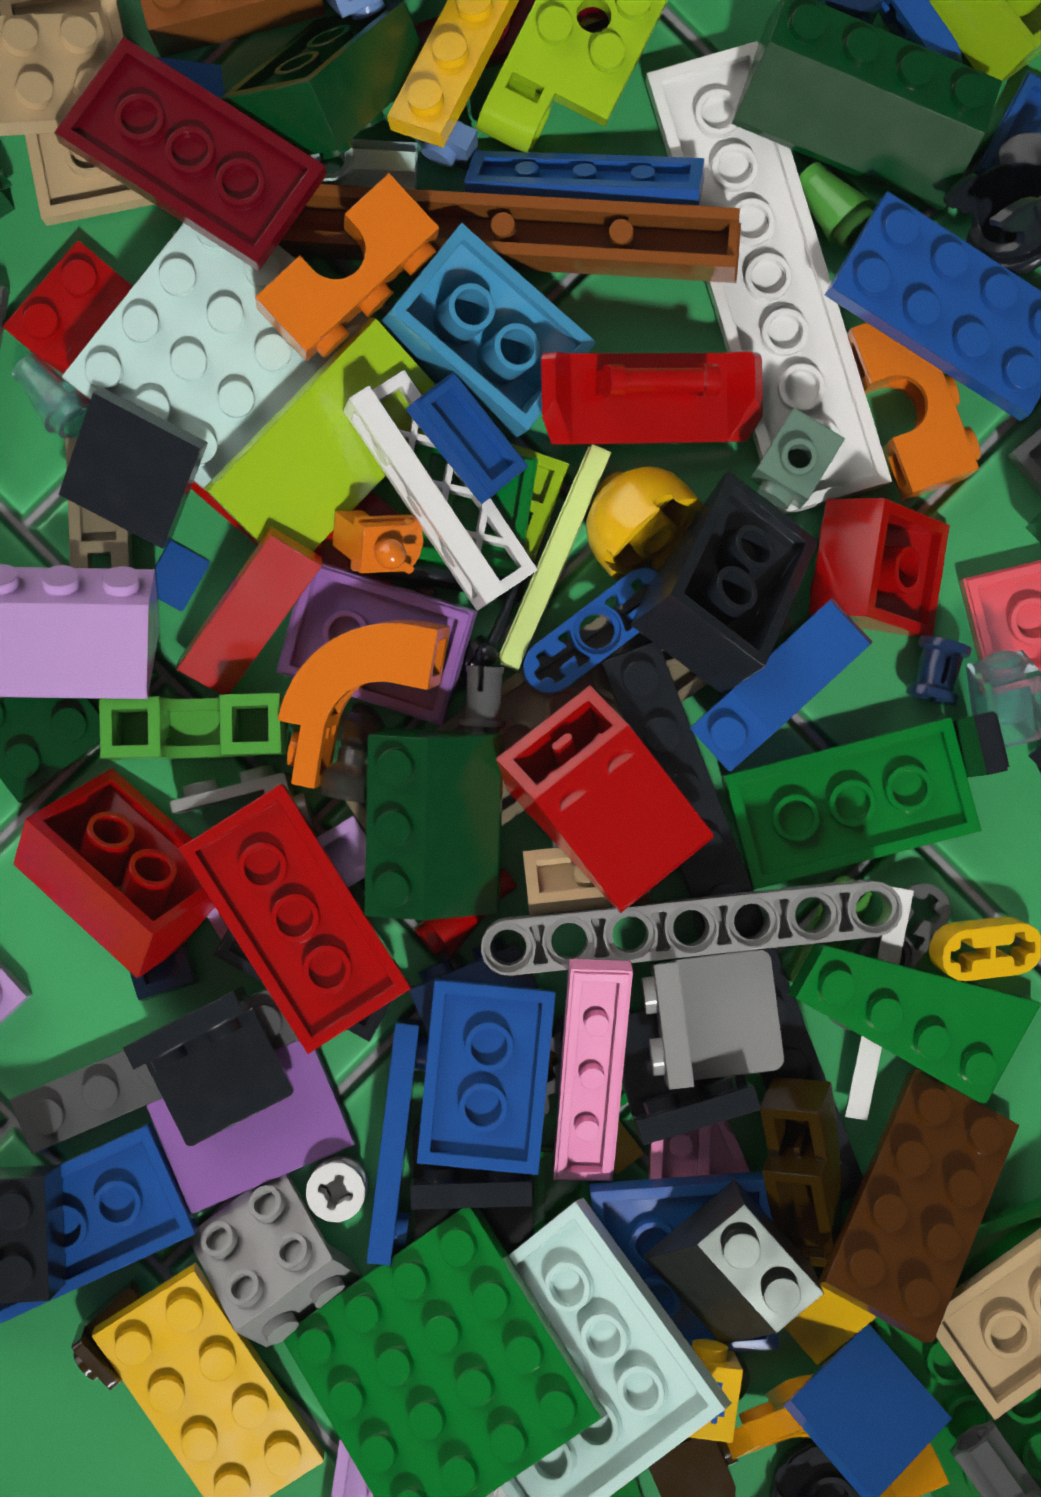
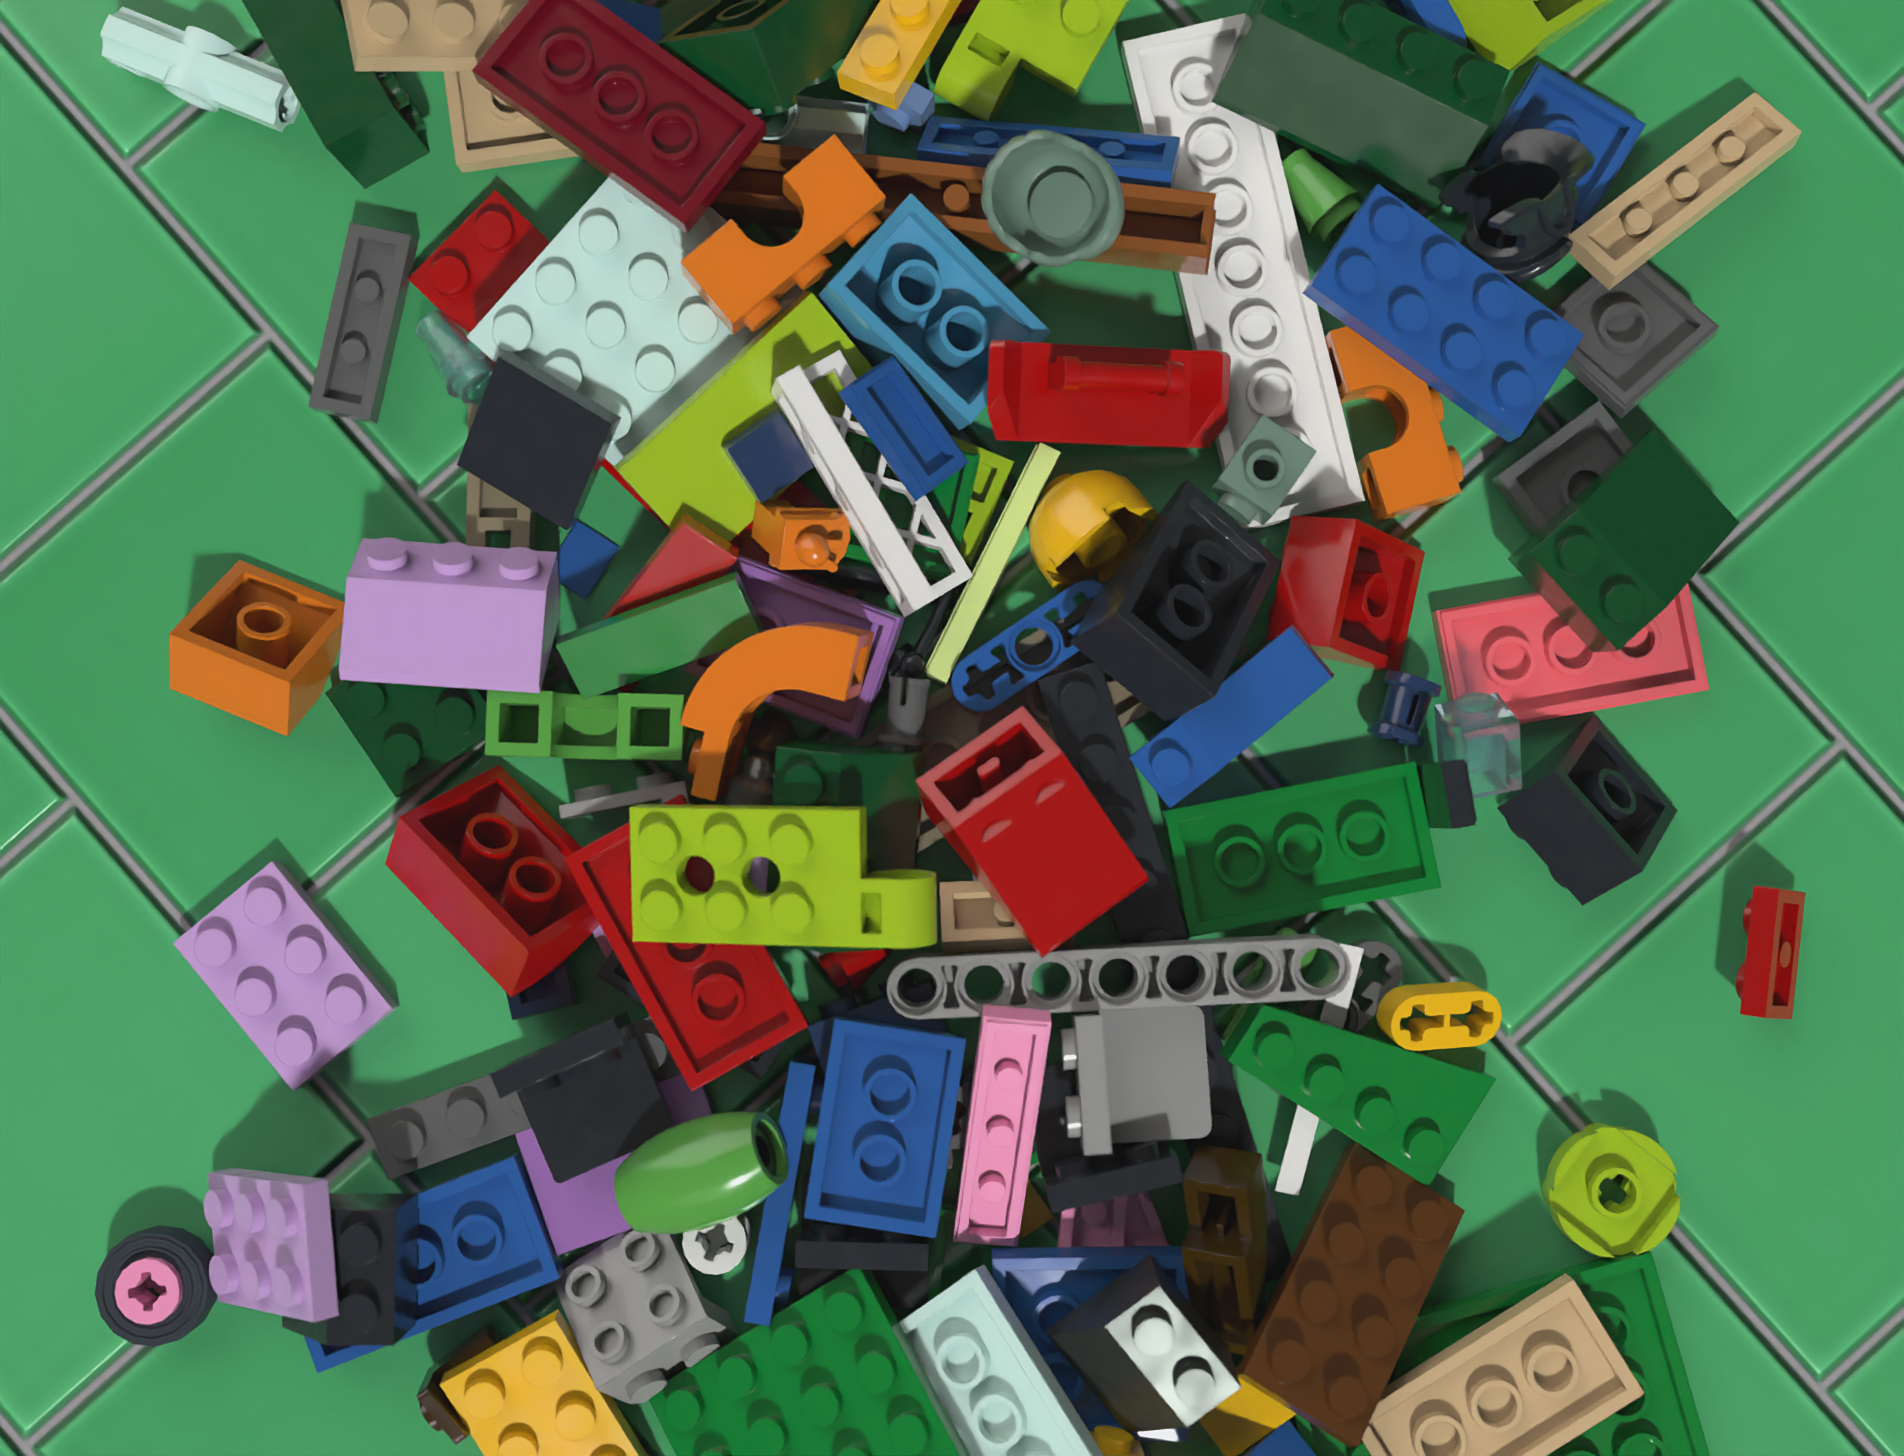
camera: 10 degrees right, 0 degrees up
none -> green tile [555,571,763,700]
none -> bright green piece [614,1112,789,1234]
none -> lime hinge [630,804,937,948]
none -> dark blue tile [721,409,814,503]
none -> sand green piece [981,130,1125,267]

